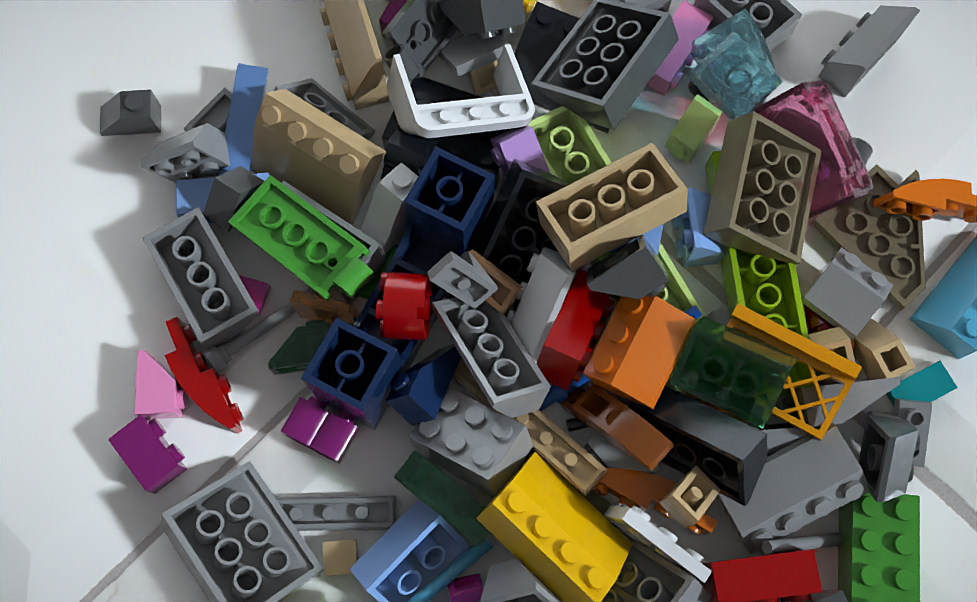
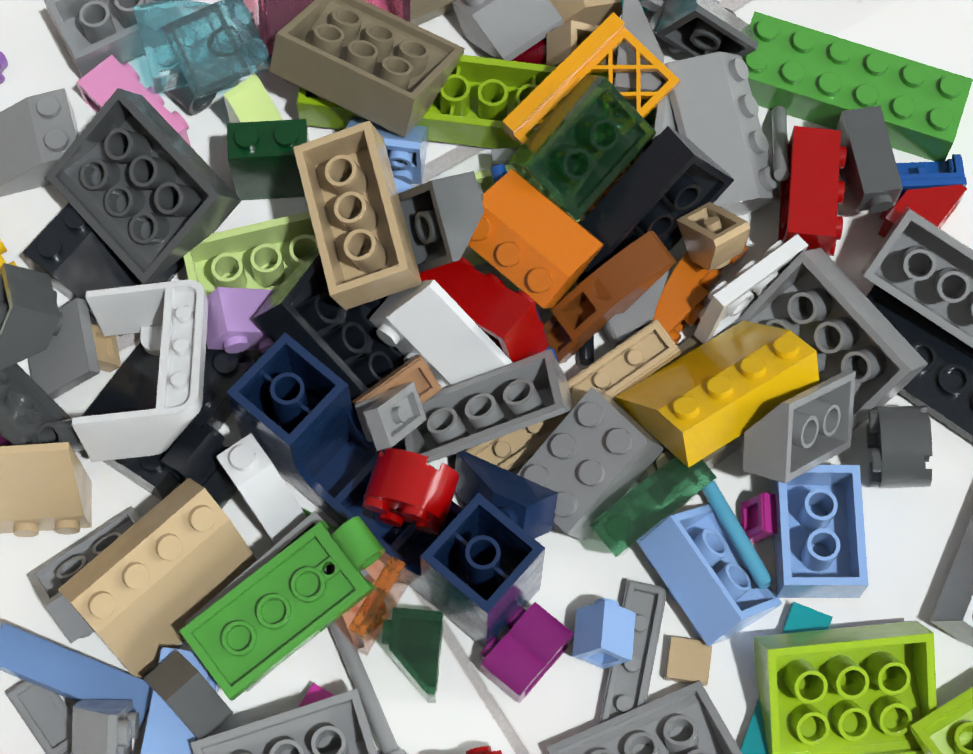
camera: 75 degrees left, 5 degrees down
none -> dark green brick [227,119,310,200]
none -> light blue brick [572,598,636,669]

